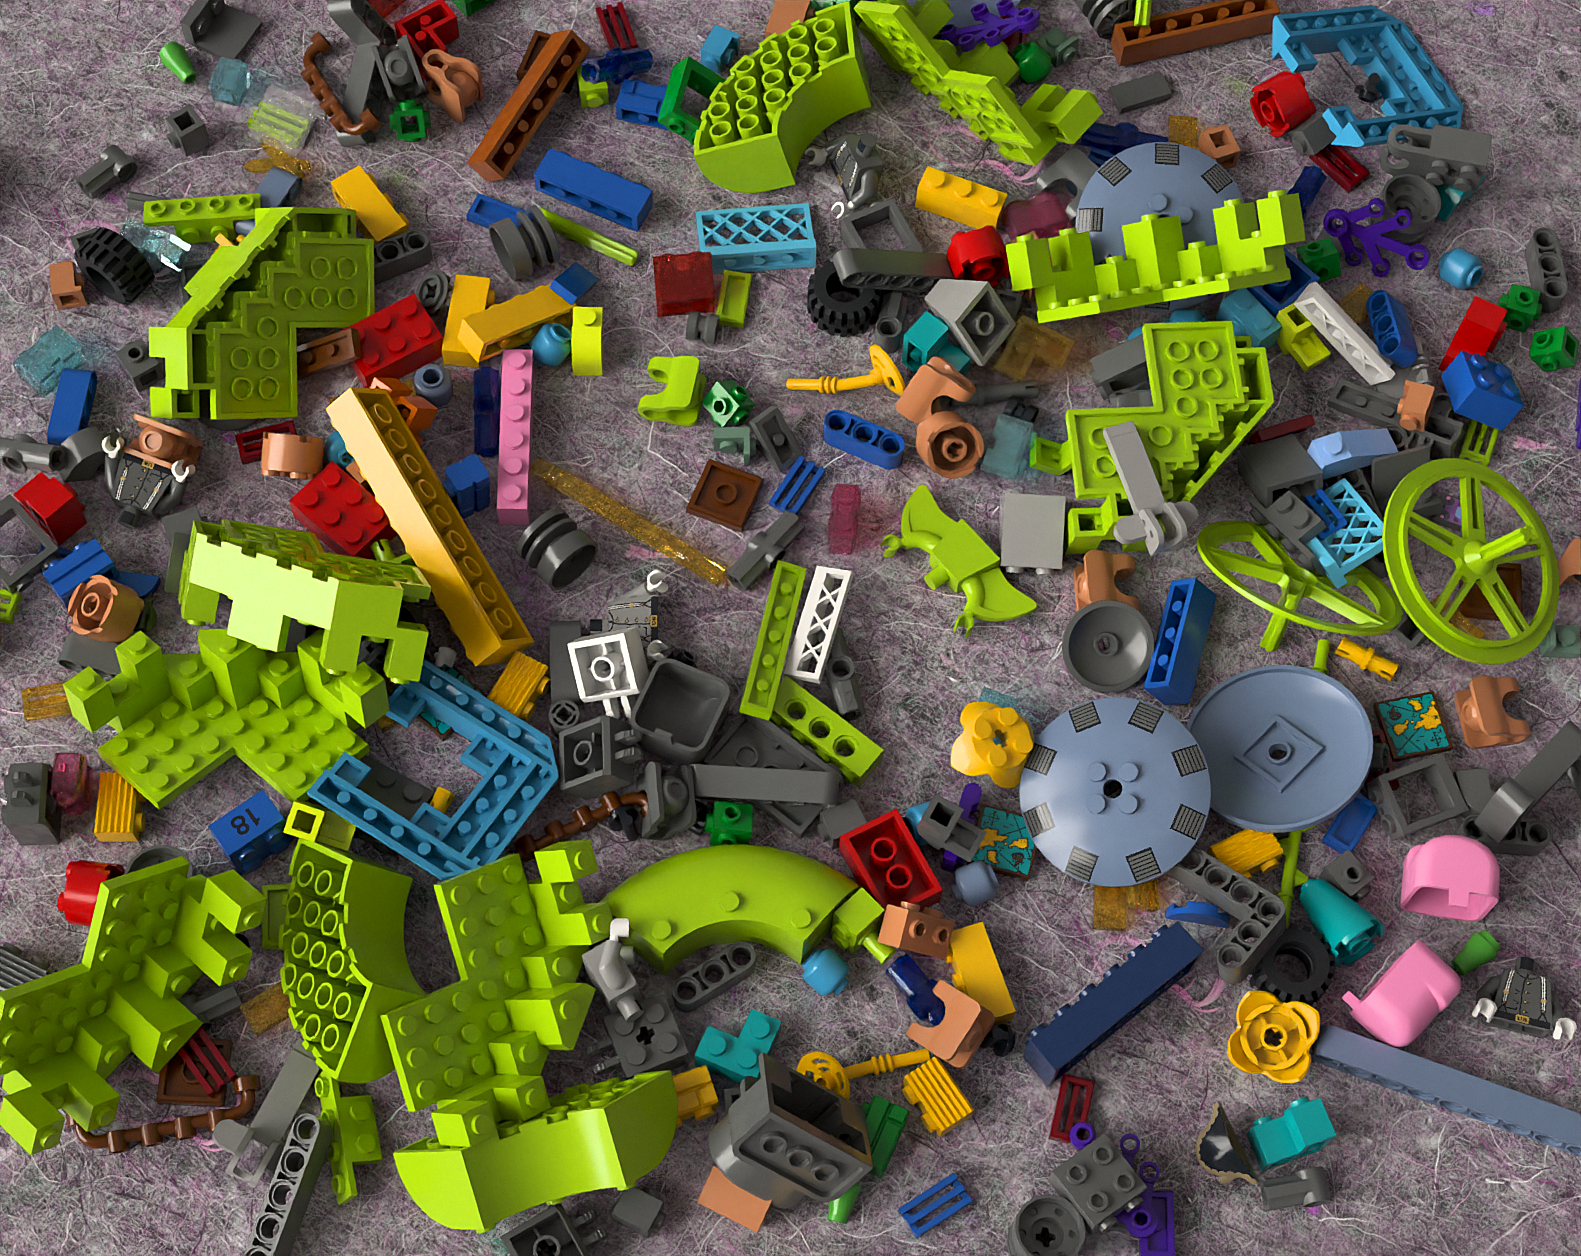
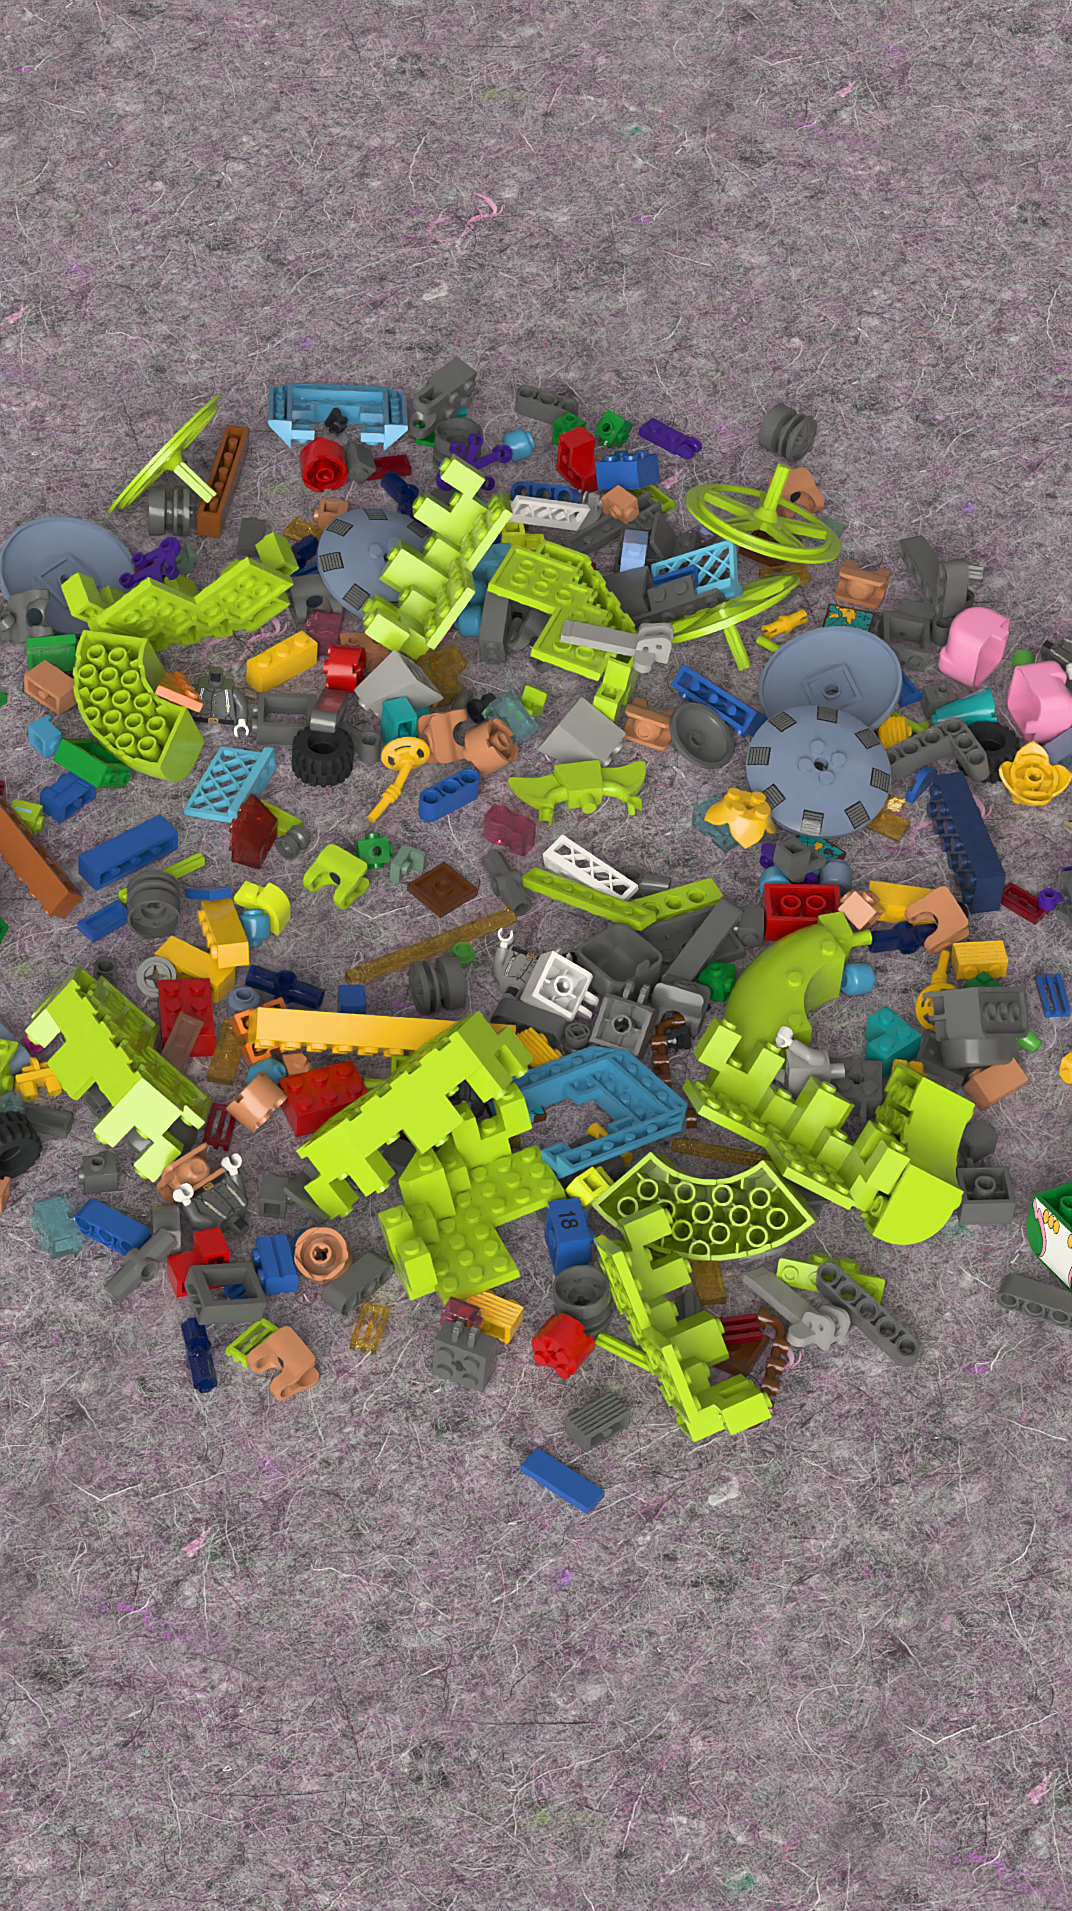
camera: 65 degrees left, 20 degrees down
yellow brick [330,165,410,244] -> none
bright pink brick [497,349,535,525] -> none
clear blue piece [581,46,653,84] -> none
dark grey beam [672,941,756,1013] -> none
dark grey slope [749,405,803,472] -> none
blue tile [769,455,826,515] -> none
green head [1011,41,1052,83] -> none
none -> orange wing [155,670,203,713]
none -> bright green plate [450,942,475,965]

